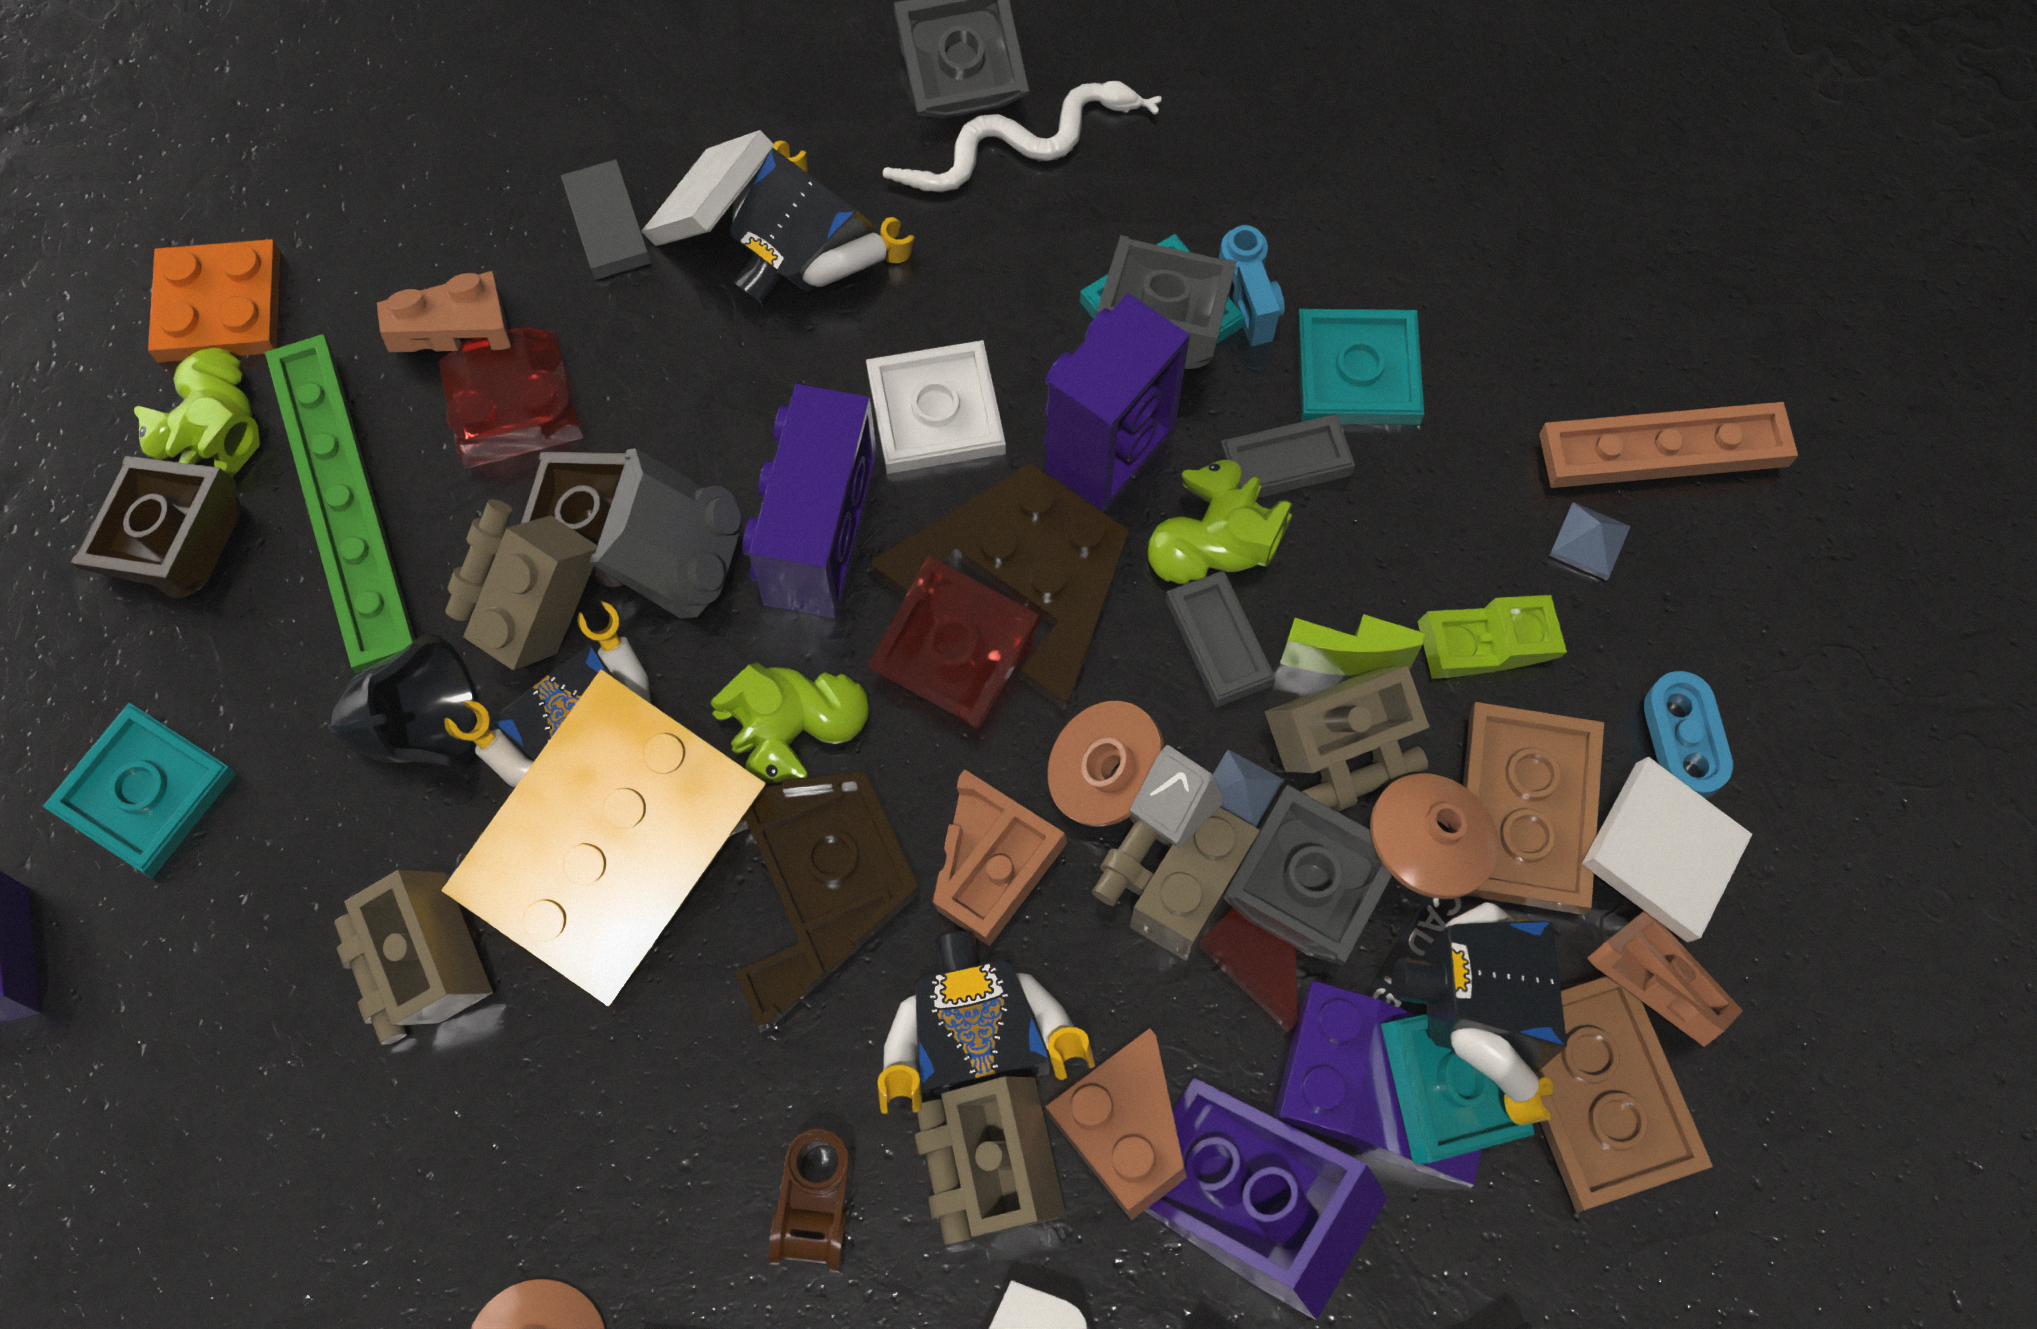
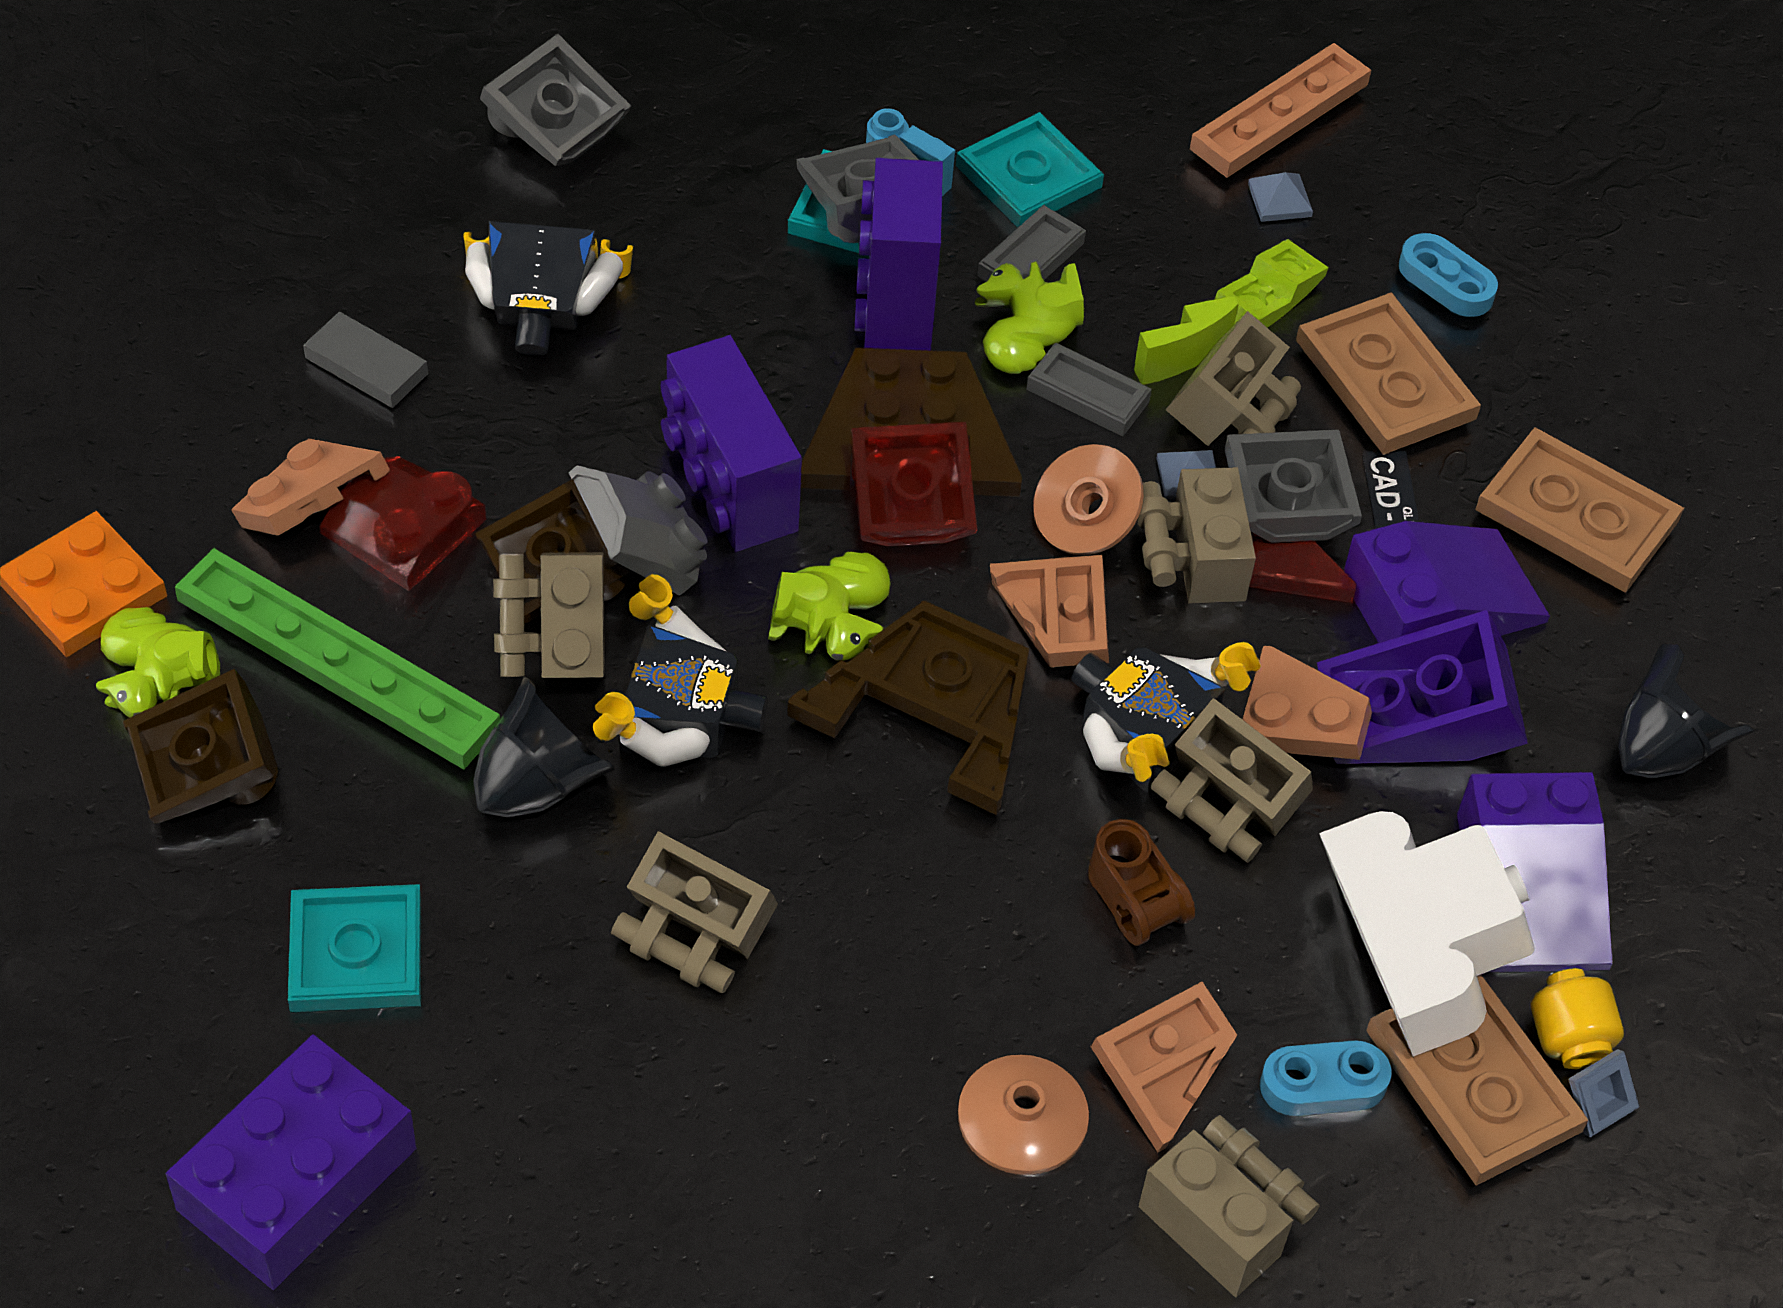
camera: 40 degrees left, 15 degrees down
plate [441,669,767,1006] -> none
white tile [641,130,774,246] -> none
white tile [866,340,1006,474] -> none
white animal [883,81,1162,193] -> none
light grey slope [1129,745,1224,849] -> none
nougat dish [1370,773,1499,899] -> none
teal tile [1381,1014,1535,1164] -> none
black torso [1391,903,1567,1126] -> none
white tile [1582,757,1752,943] -> none
nougat wing [1587,911,1743,1047] -> none

